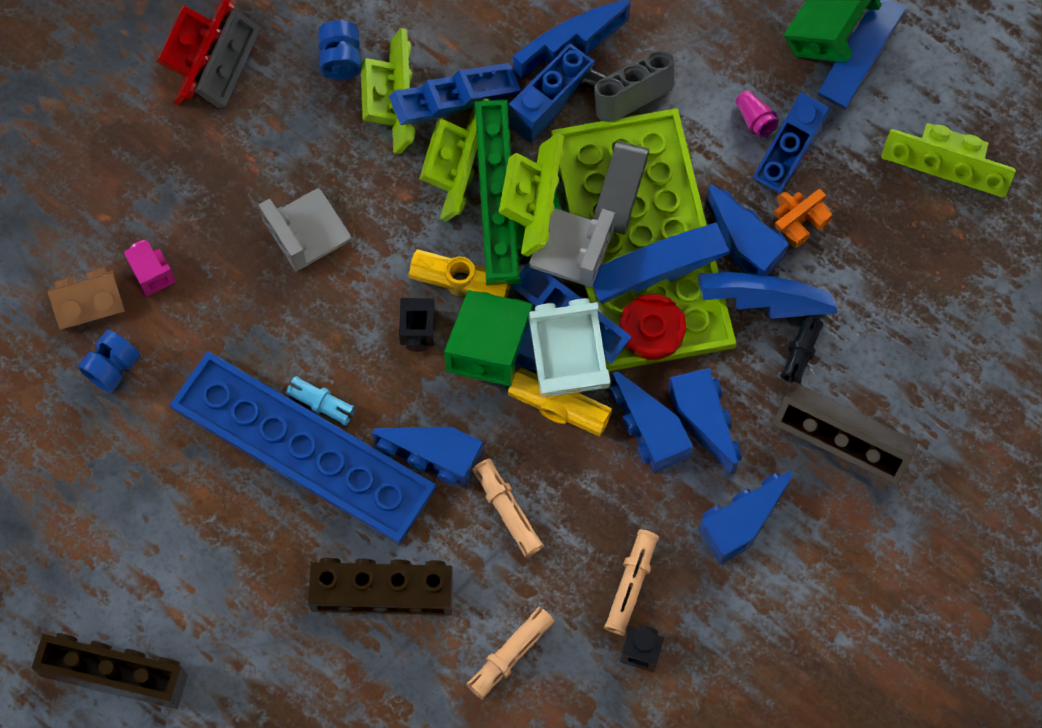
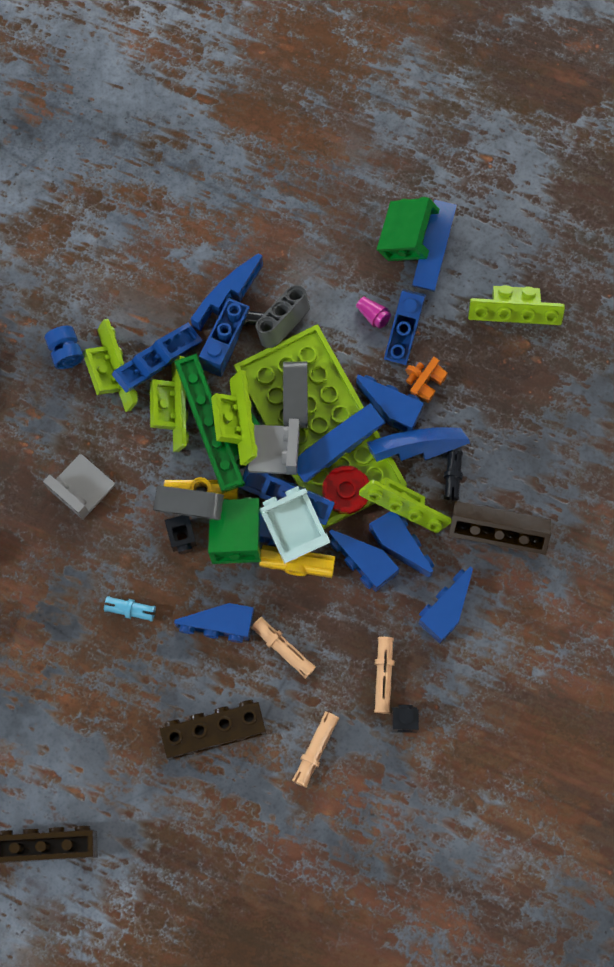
camera: 15 degrees left, 5 degrees up
blue plate [169,351,437,545] -> none
none -> dark grey beam [153,486,224,520]
none -> lime bracket [359,477,451,533]

